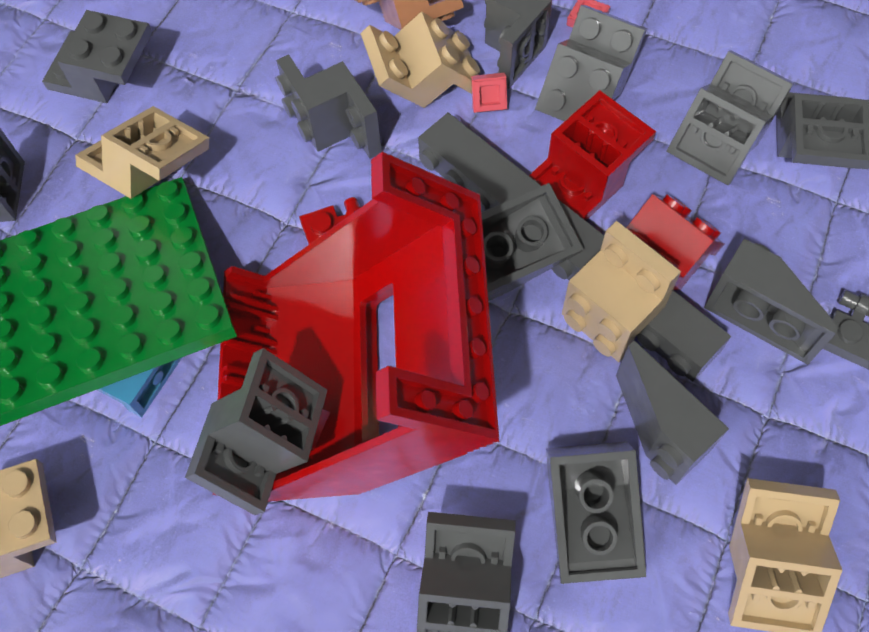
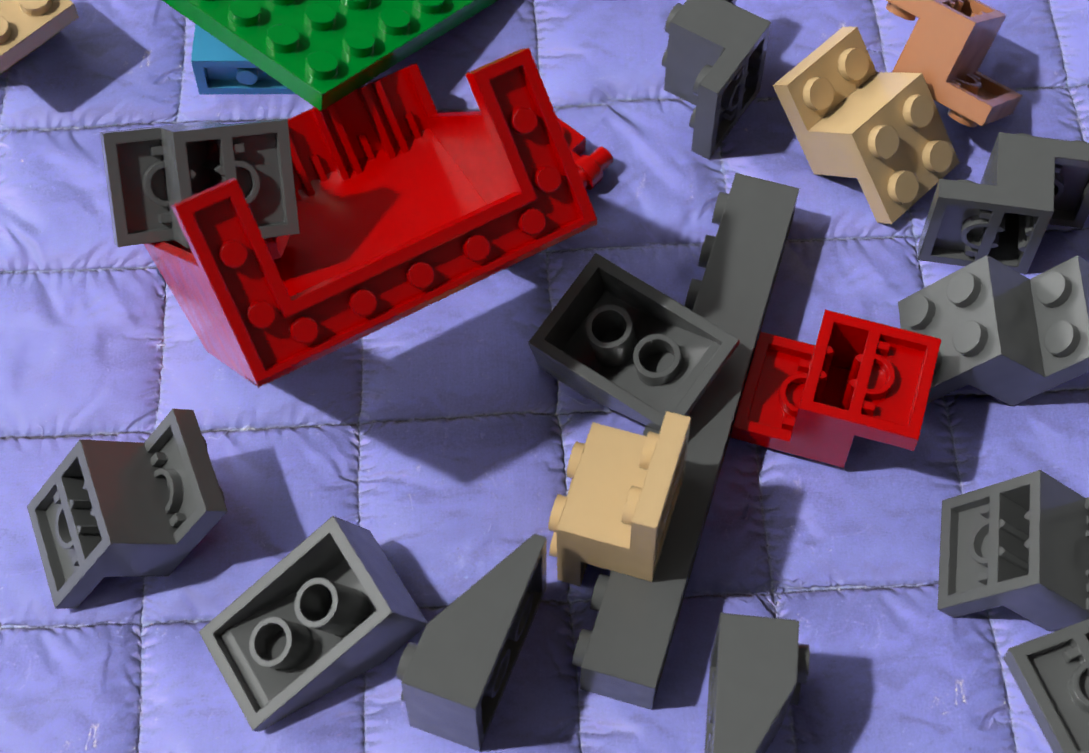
camera: 60 degrees right, 5 degrees down
coral tile [471,72,507,113] -> none
bracket [626,194,725,290] -> none

